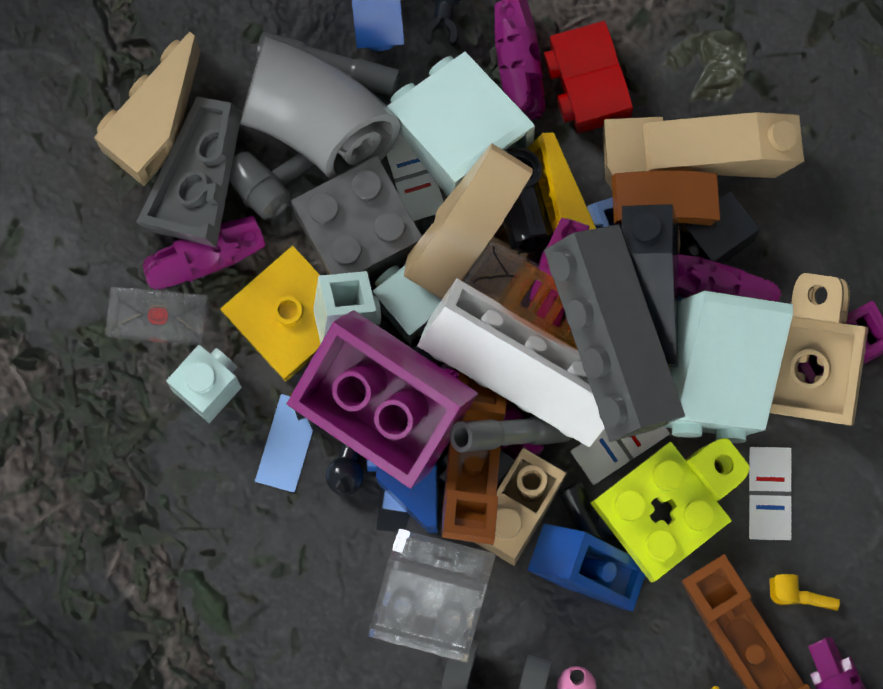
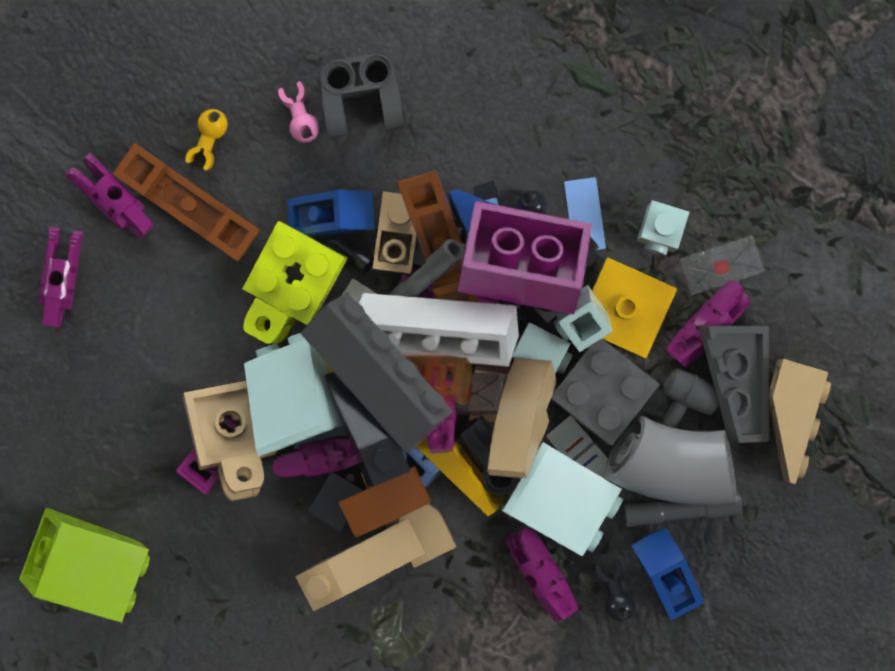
camera: 155 degrees right, 10 degrees up
clear slope [368,529,496,663] -> none
red brick [543,20,633,134] -> none
white sticker [749,447,791,540] -> none
yellow hand [769,574,840,611] -> none

